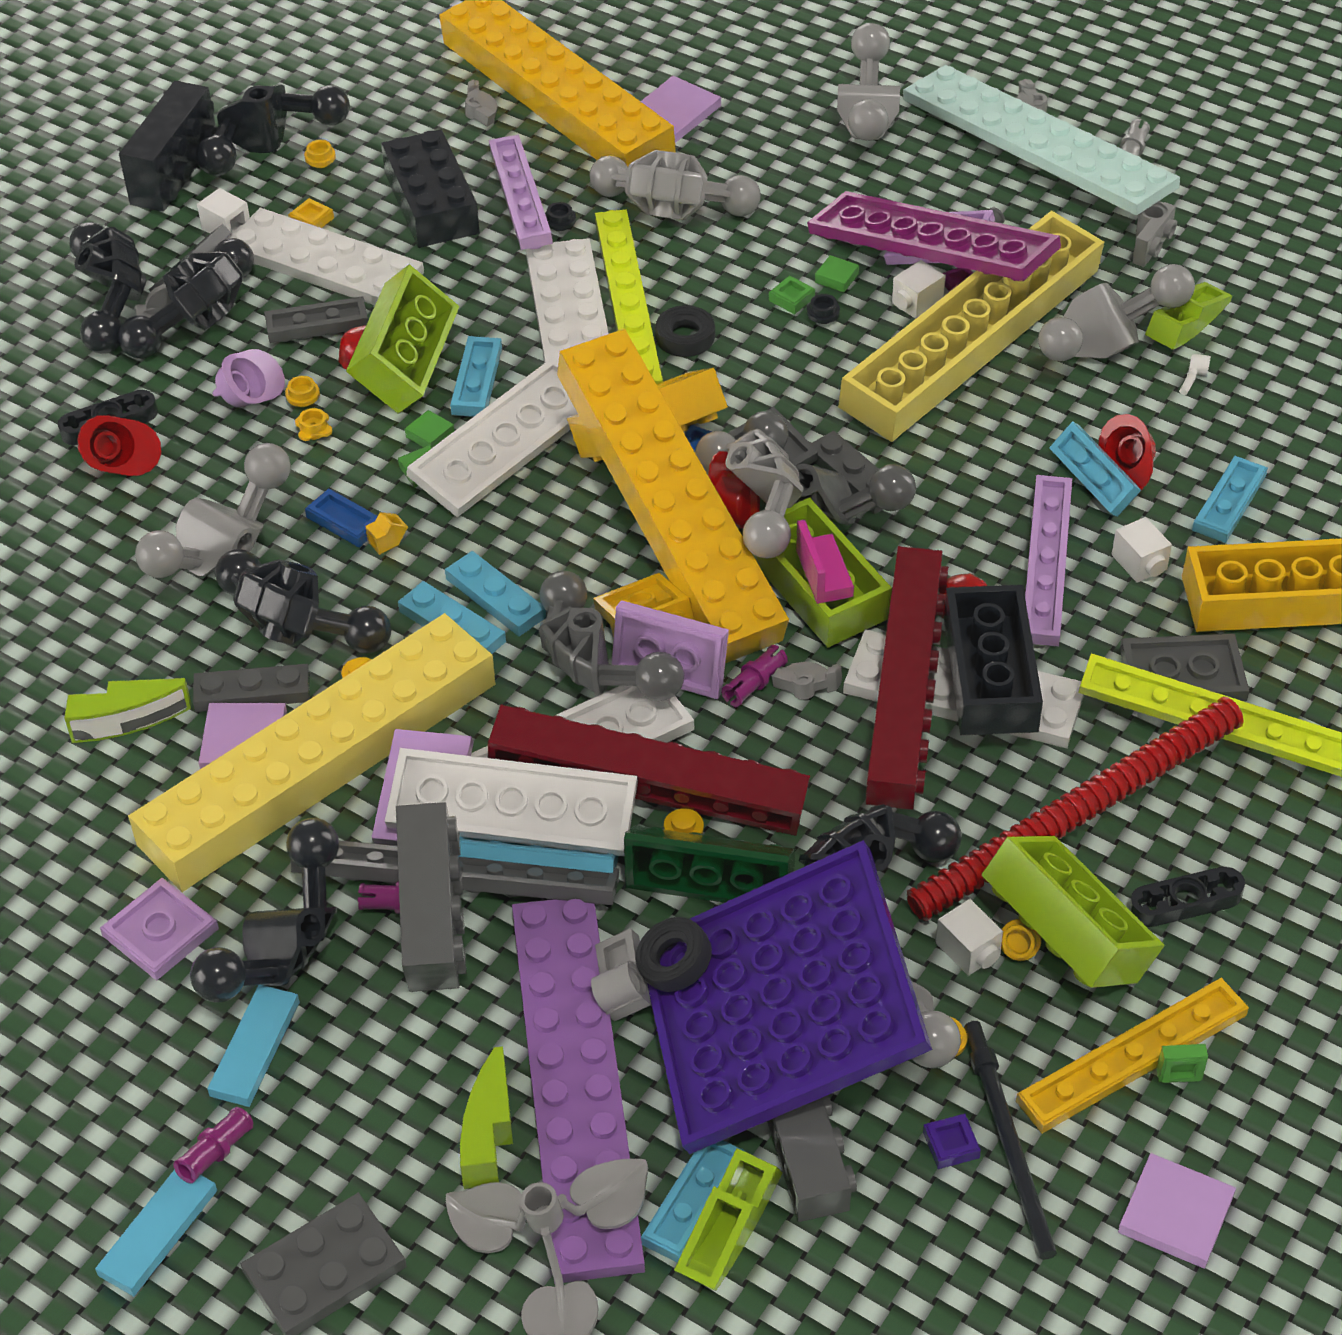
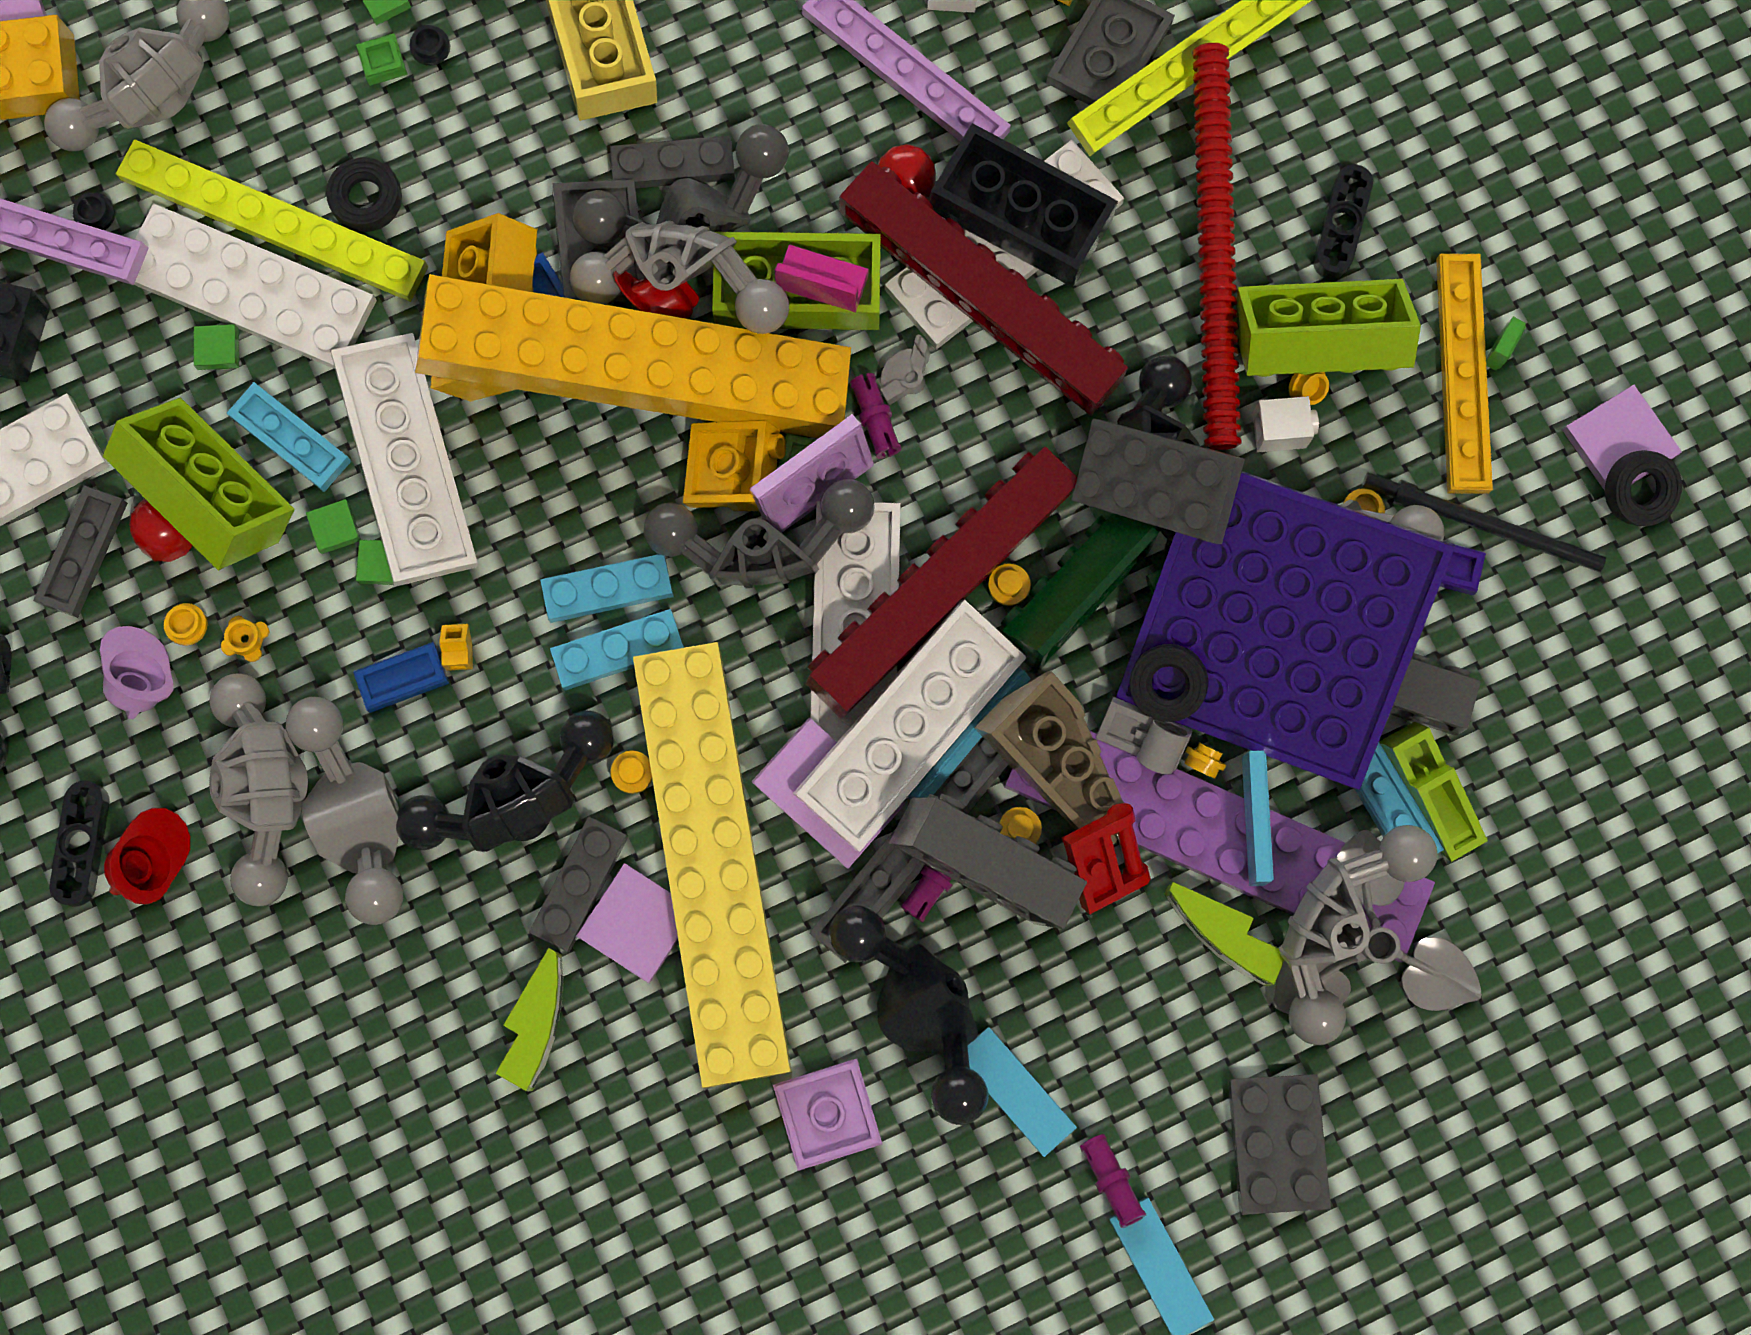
camera: 60 degrees left, 30 degrees up
none -> bright green tile [194,324,239,370]
none -> light grey piece [209,673,308,906]
none -> dark tan wedge [974,671,1124,845]
none -> yellow plate [999,807,1042,844]
none -> red plate [1062,803,1151,914]
none -> dark grey plate [1072,418,1245,544]
none -> yellow plate [1184,742,1226,778]
none -> medium azure tile [1242,751,1274,886]
none -> light grey piece [1279,825,1437,1045]
none -> black tyre [1605,450,1682,526]

